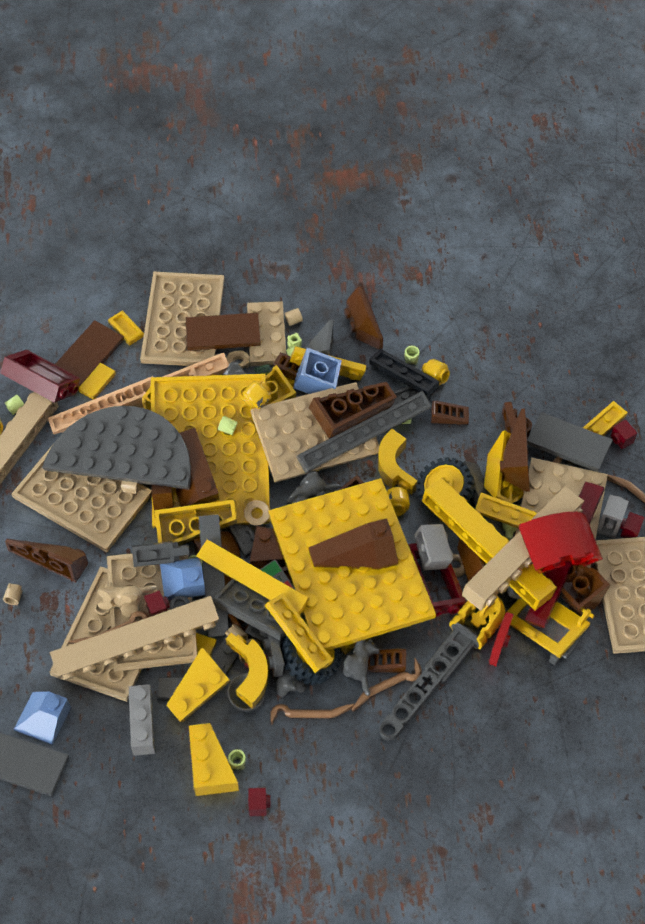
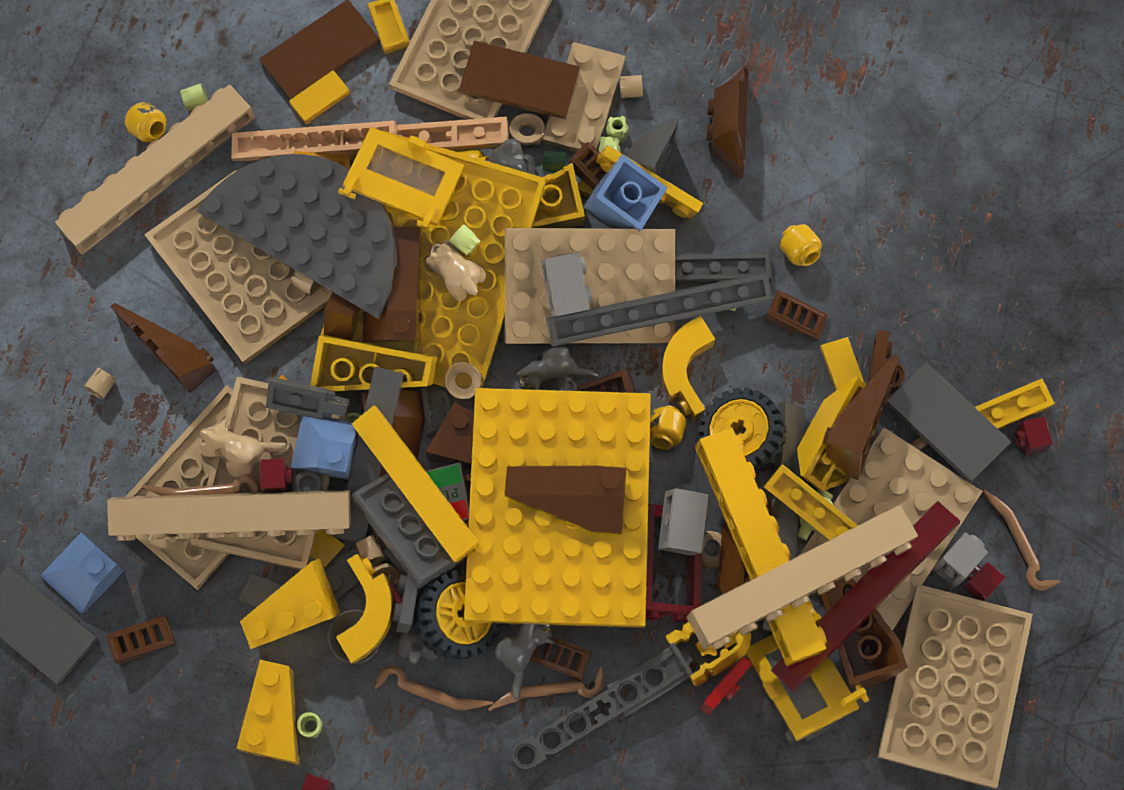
camera: 20 degrees right, 15 degrees up
window [0,349,80,403] -> none
light grey brick [129,684,155,756] -> none
yellow head [242,381,271,409] -> none
yellow plate [265,593,333,673] -> none
reddish brown wedge [309,382,397,439] -> none
black plate [369,349,439,397] -> none
yellowish green hose [404,346,420,365] -> none
red panel [519,512,603,574] -> none
none -> reddish brown slope [106,616,176,665]
none -> yellow piece [338,127,464,232]
none -> tan animal [426,239,486,301]
none -> light grey brick [540,252,592,316]
none -> yellow tile [820,337,865,391]

